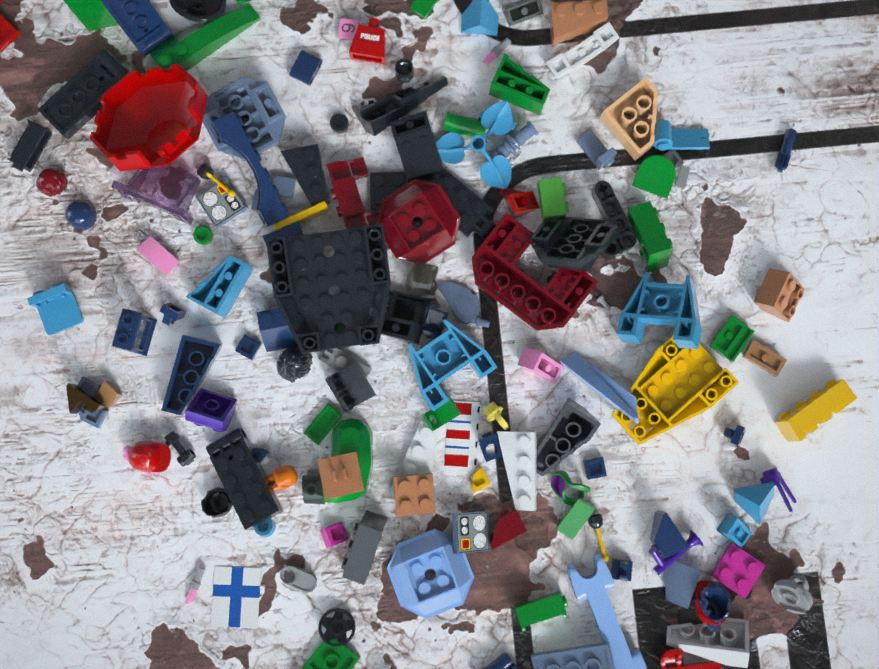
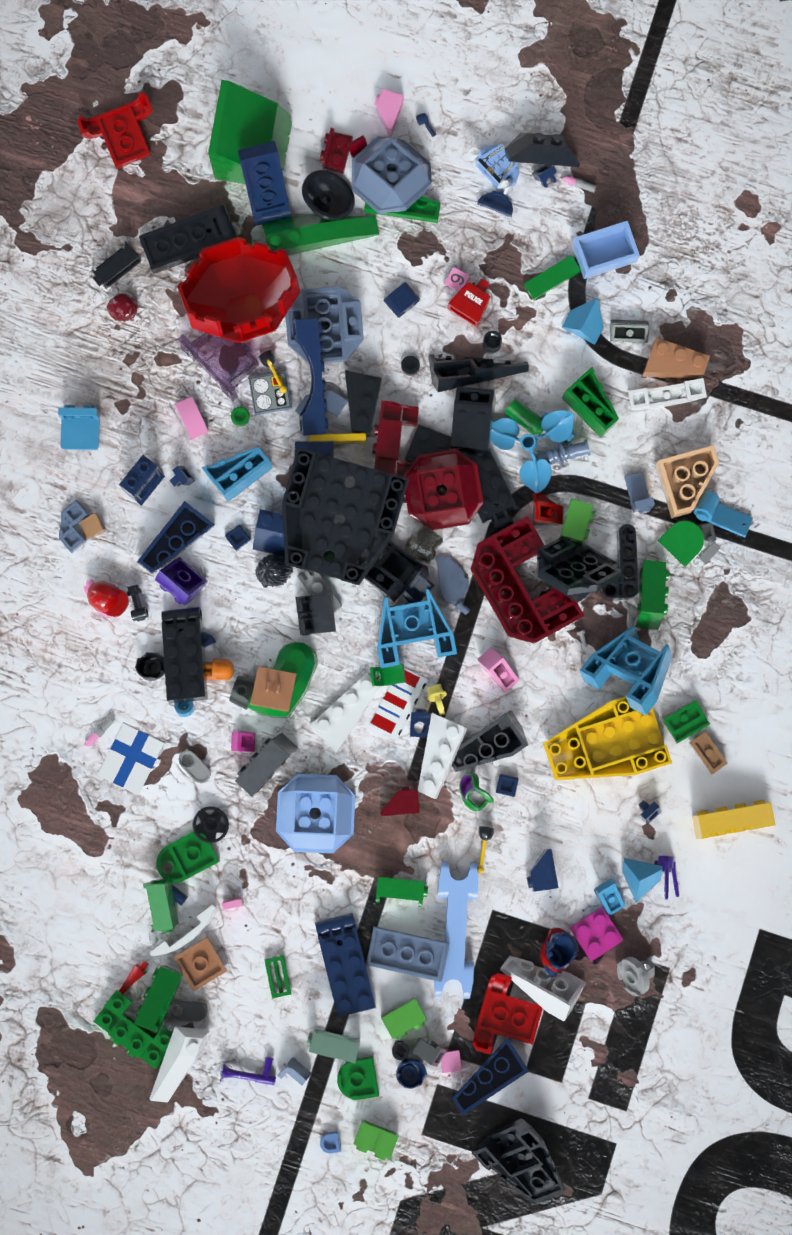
camera: 20 degrees right, 0 degrees up
dark blue hair [65,200,97,230] -> none
dark brown slope [66,383,106,414] -> none
green tile [304,403,343,445] -> none
nougat plate [393,473,435,517] -> none
tile [452,511,490,554] -> none
yellow tile [471,466,491,493] -> none
light grey piece [482,38,511,64] -> none
tile [556,497,595,540] -> none
light blue wedge [560,352,639,424] -> none
dark blue tile [611,559,633,581] -> none
dark purple piece [649,530,704,575] -> none
sand blue slope [662,557,701,609] -> none
nougat slope [753,268,805,322] -> none

